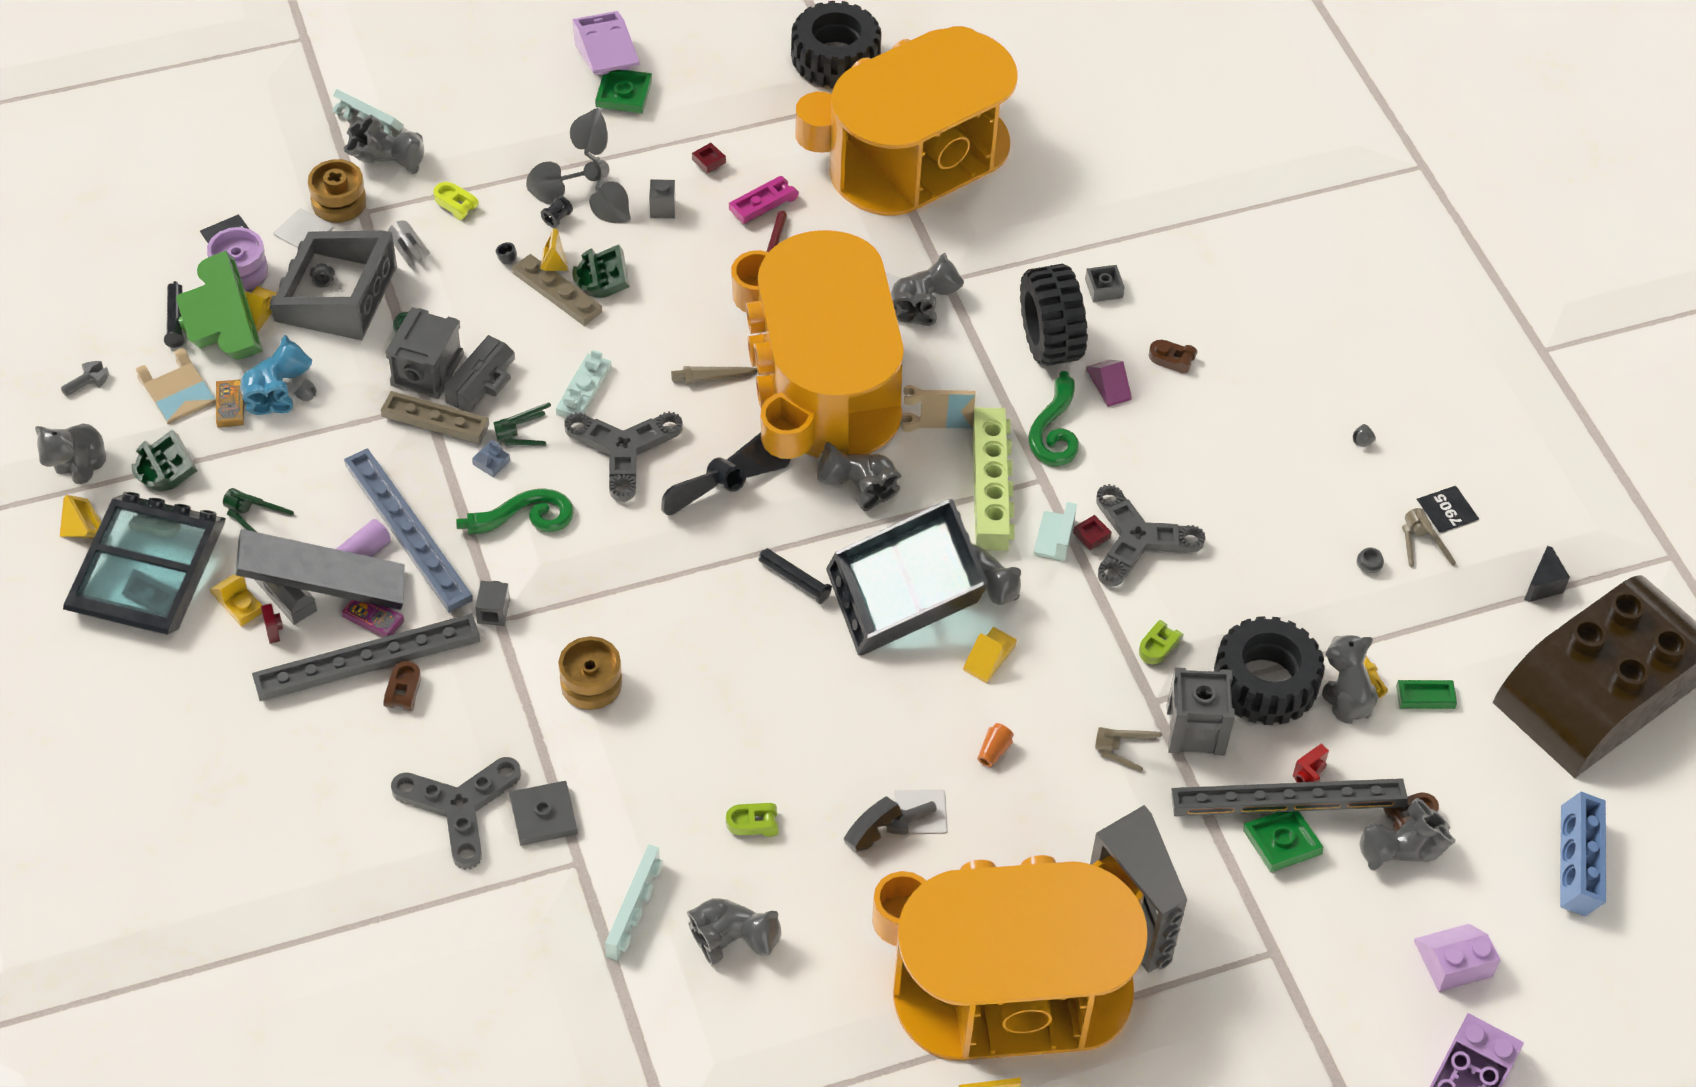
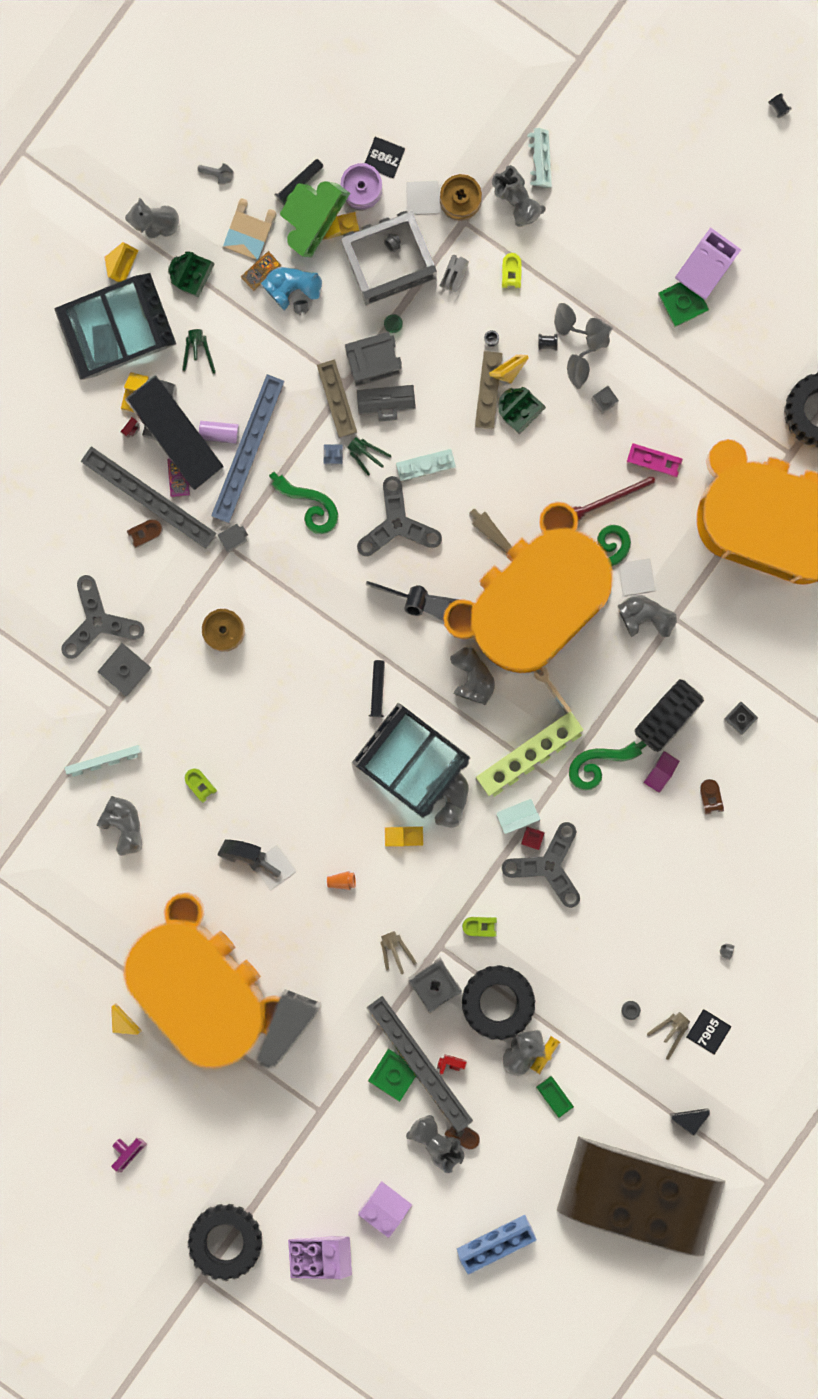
camera: 60 degrees right, 35 degrees up
dark red plate [692,142,726,173] -> none

